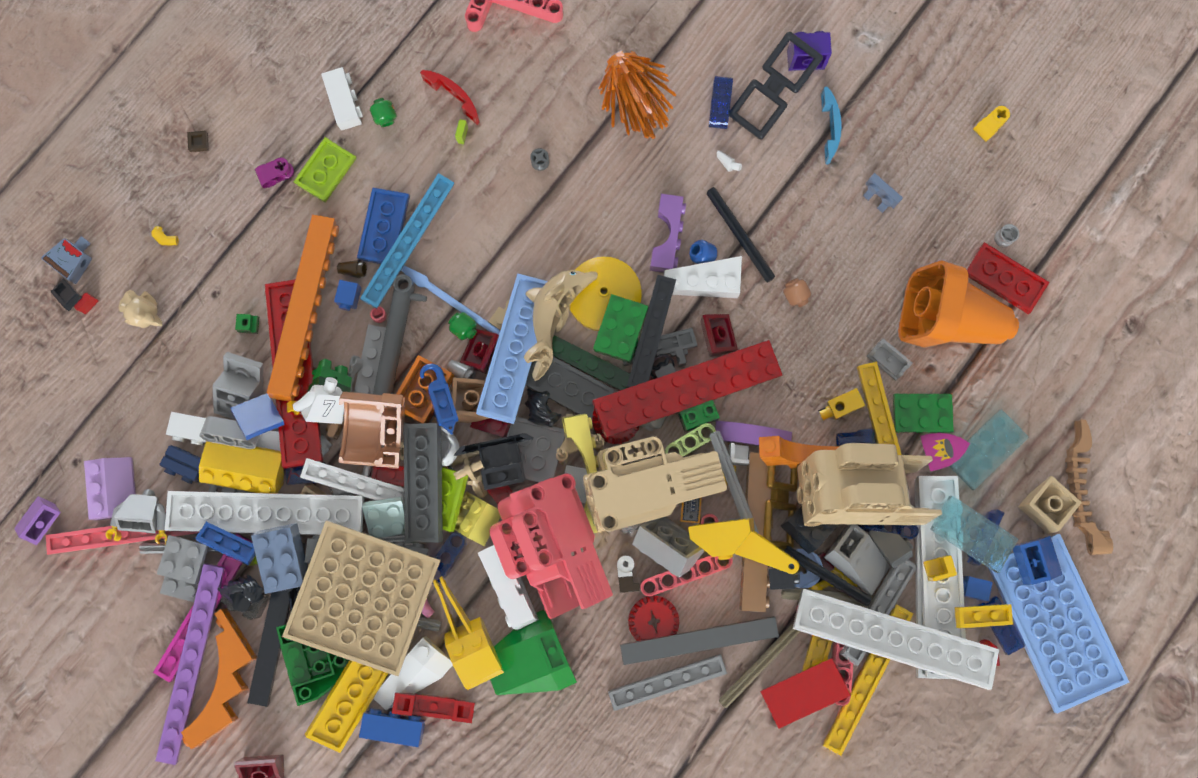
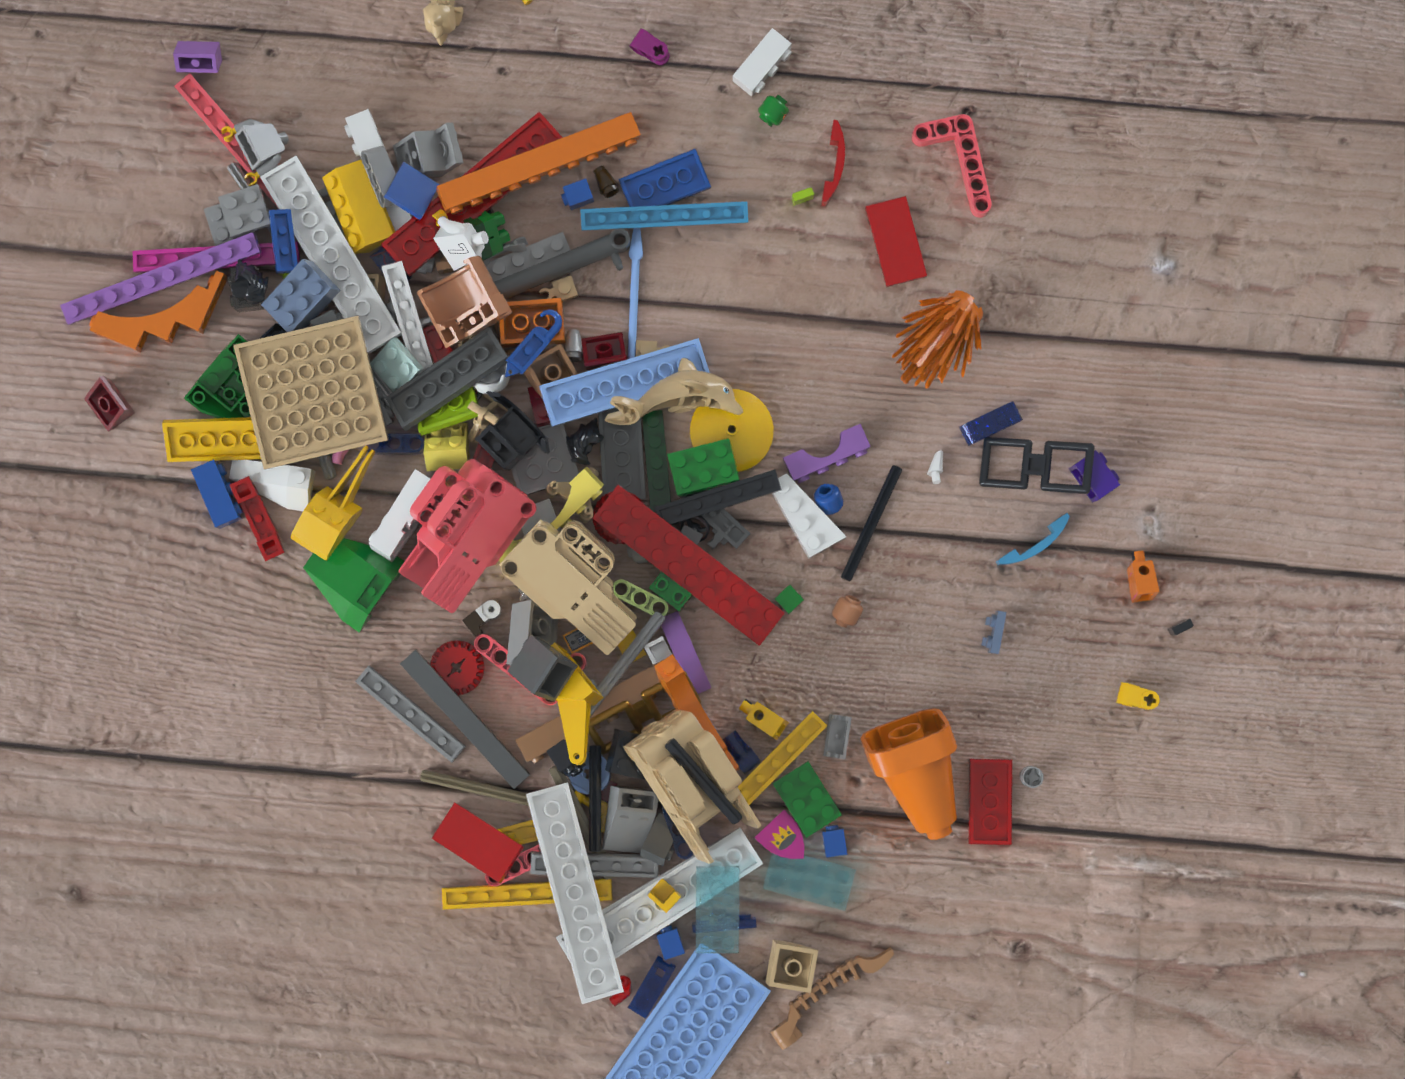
camera: 60 degrees right, 5 degrees up
lavender slope [84,457,136,520] -> none
dark blue brick [159,445,201,484] -> none
green piece [235,314,260,334] -> none
black tile [247,588,292,707] -> none
lime tile [293,137,356,203] -> none
coral hinge [370,307,387,323] -> none
green head [448,312,477,340] -> none
dark grey wheel [530,148,549,171] -> none
dark red slope [700,314,738,357] -> none
yellow plate [955,604,1013,628] -> none
blue slope [1012,536,1063,585] -> none
none -> dark grey slope [508,635,578,702]
none -> tan plate [539,275,578,301]
none -> black axle [665,738,742,824]
none -> green tile [775,584,804,614]
none -> blue brick [822,825,848,858]
none -> red tile [865,196,927,287]
none -> orange torso [1127,551,1159,603]
none -> black tile [1168,619,1194,636]

